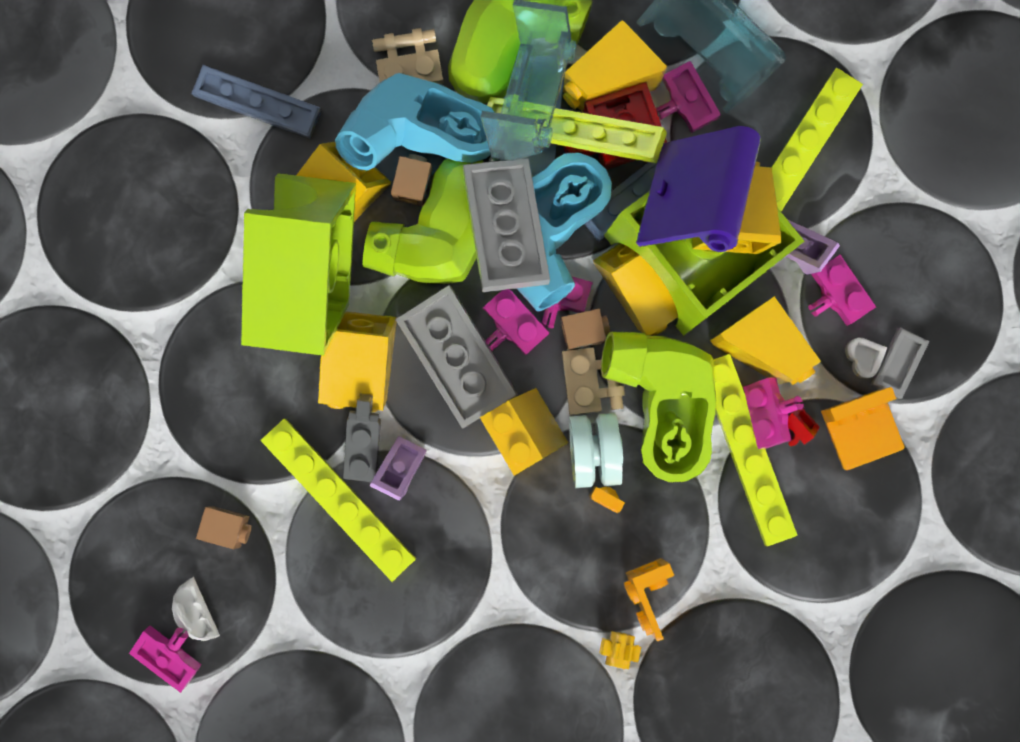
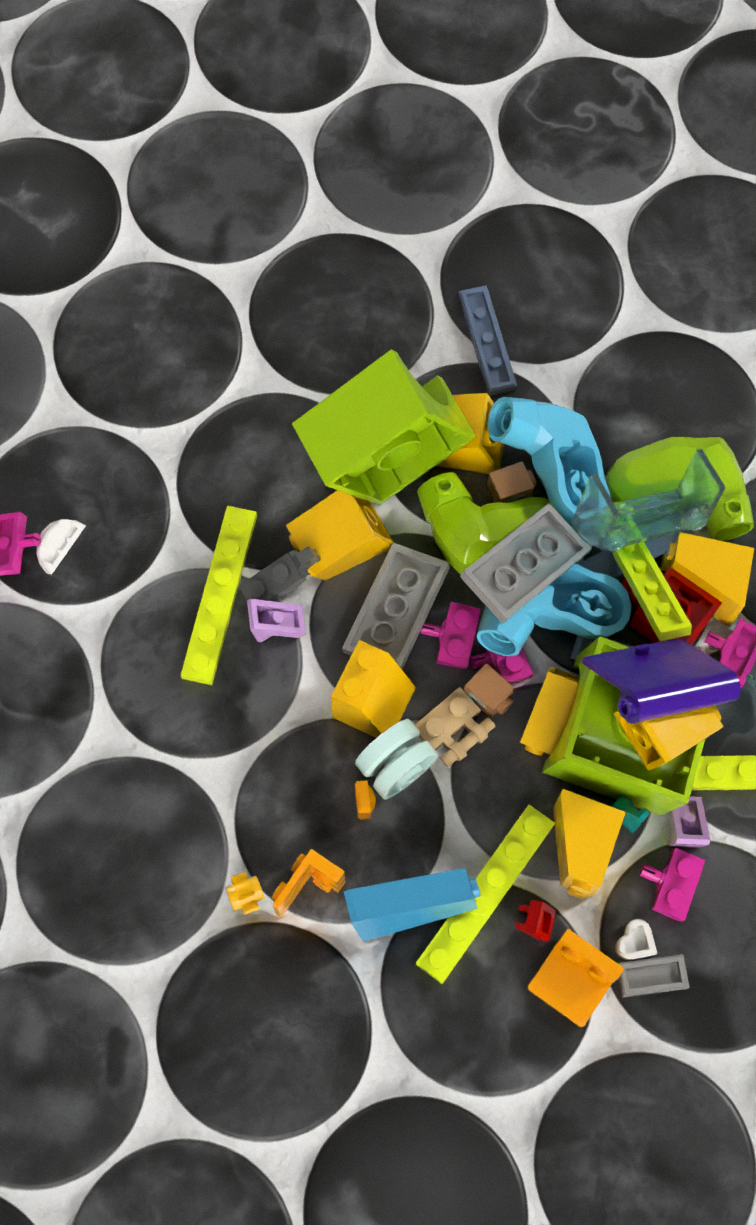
camera: 55 degrees right, 15 degrees down
medium nougat brick [196,506,251,549] -> none
tan plate [372,28,444,84] -> none
lime piece [601,332,716,482] -> none
dark pink plate [743,378,804,449] -> none
none -> dark azure slope [344,868,481,942]
none -> teal tile [612,796,650,834]

